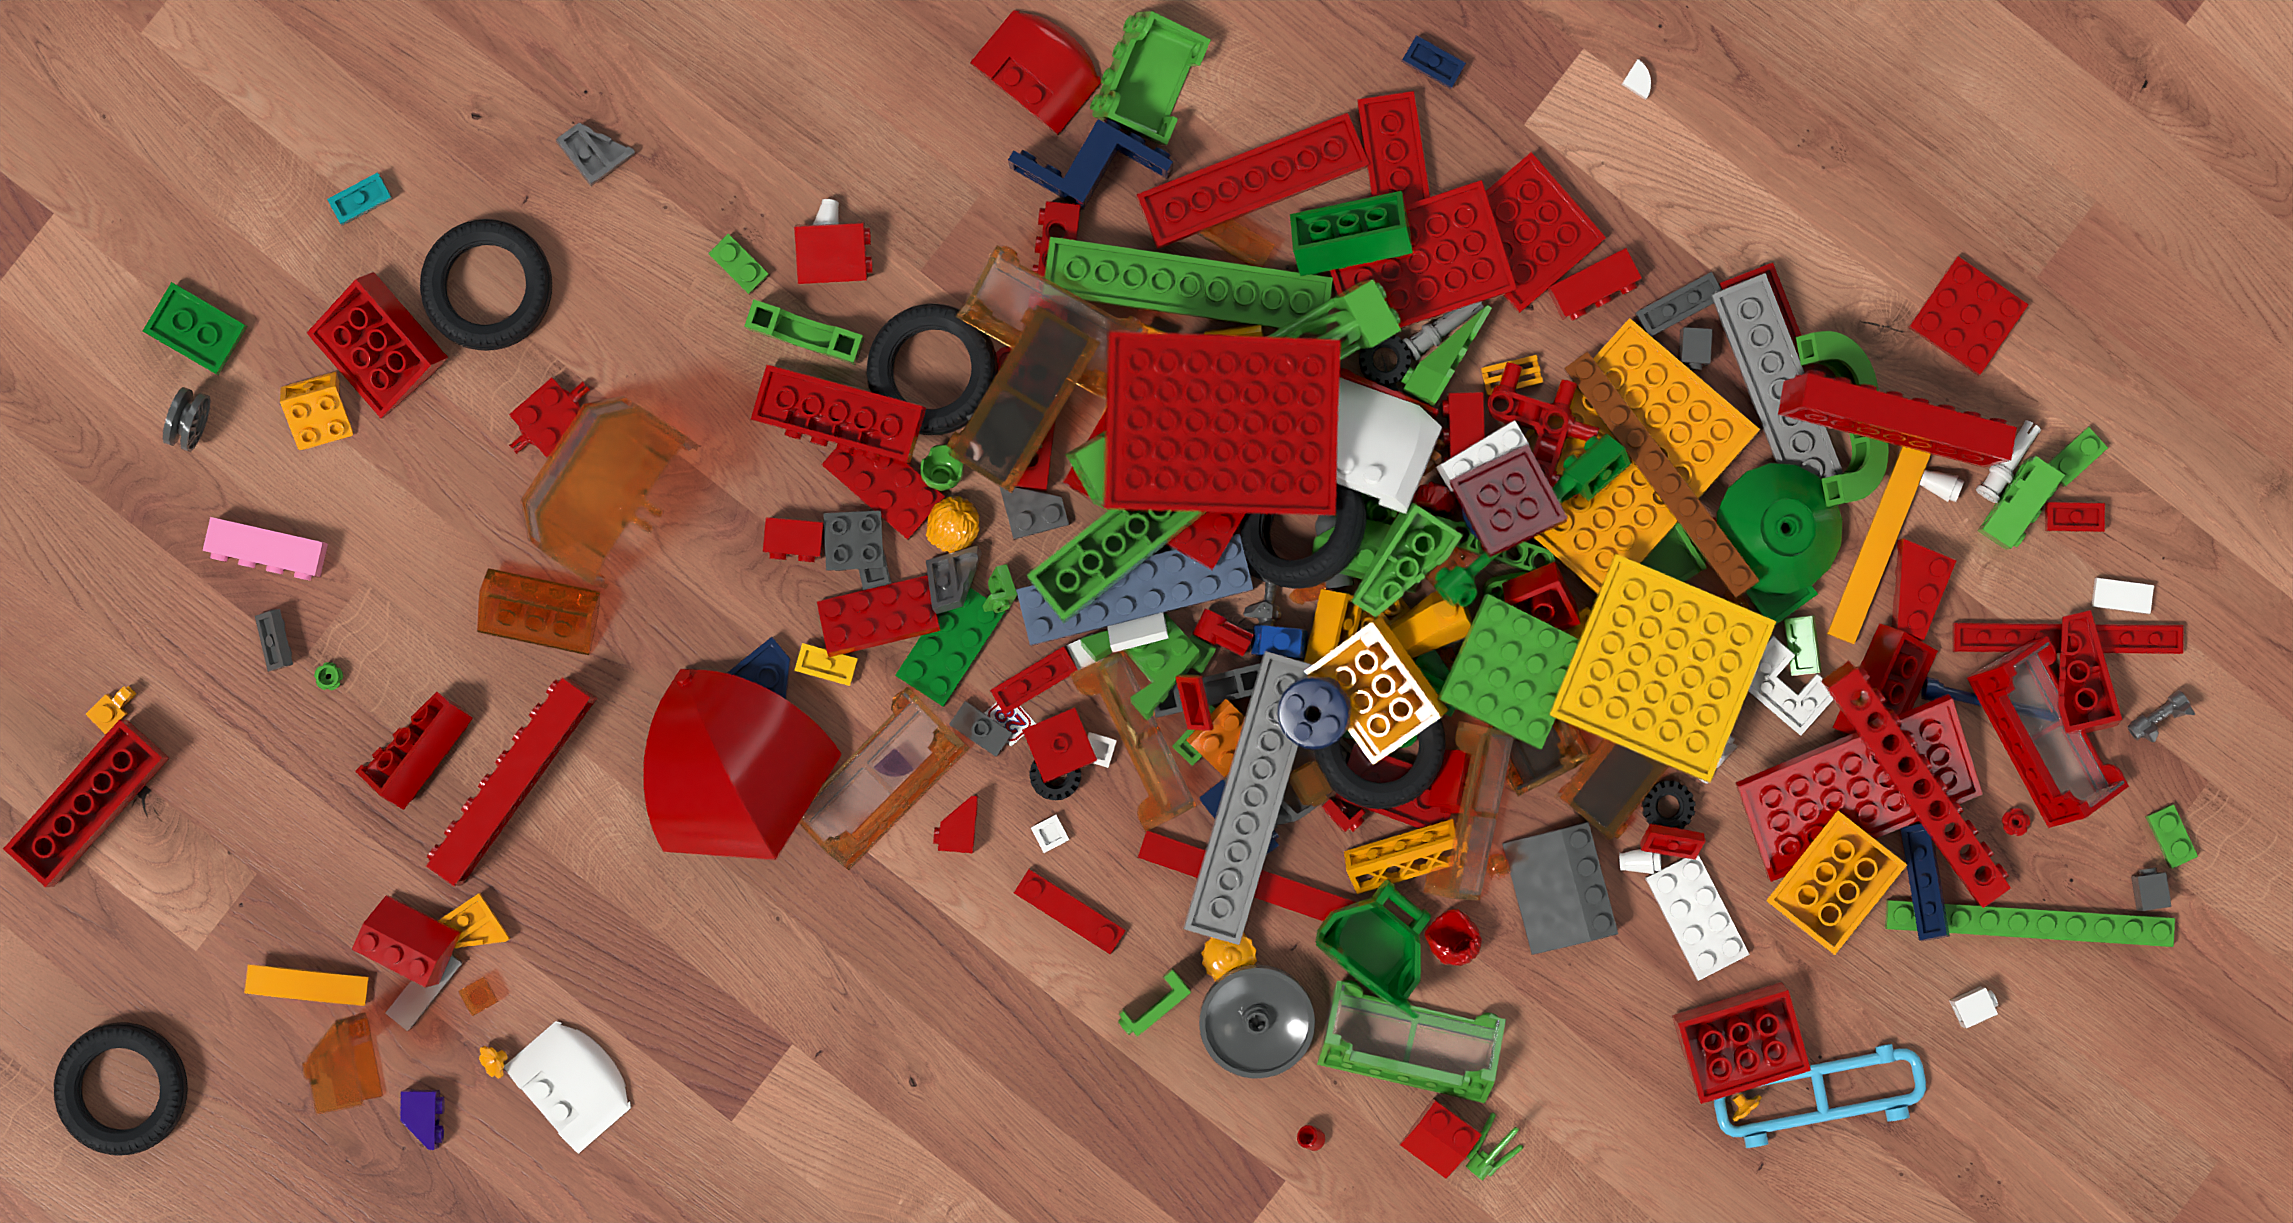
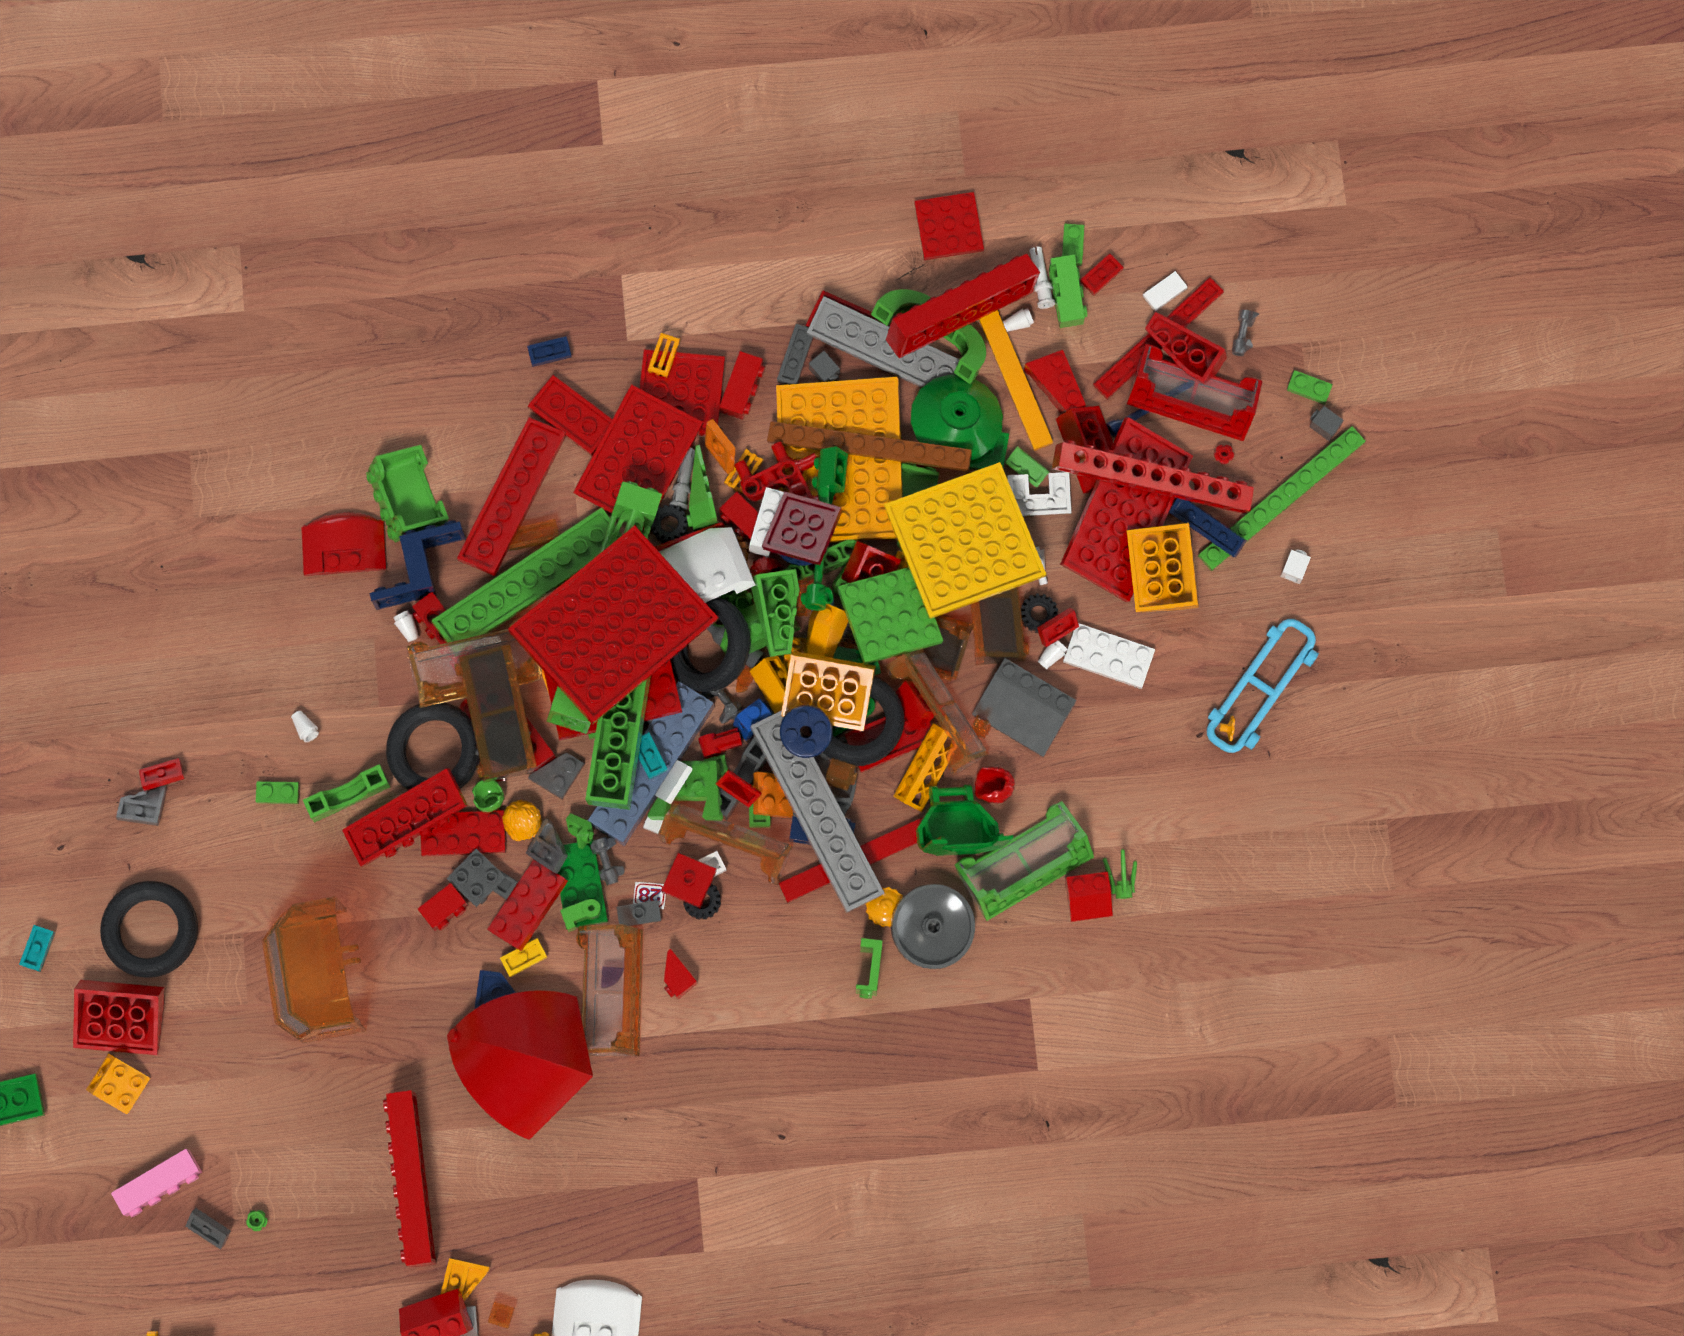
camera: 40 degrees left, 10 degrees down
dark grey wheel [162,387,211,452] -> none
red wedge [355,692,473,810] -> none
clear orange slope [477,568,601,656] -> none
red plate [509,377,590,458] -> none
red panel [794,221,873,284] -> none
red plate [990,646,1078,715] -> none
red plate [1014,869,1126,954] -> none
white tile [1031,815,1069,853] -> none
green slope [1290,191,1413,276] -> none
red piece [1297,1125,1325,1151] -> none
red bracket [1320,799,1366,832] -> none
white tile [1621,60,1651,100] -> none
red slope [1672,982,1811,1104] -> none
none -> red plate [139,758,185,791]
none -> white cone [393,610,419,643]
none -> bright green leg [560,899,601,932]
none -> flat silver piece [590,837,625,885]
none -> teal plate [638,732,668,780]
none -> light orange tile [648,333,680,378]
none -> orange tile [705,419,736,474]

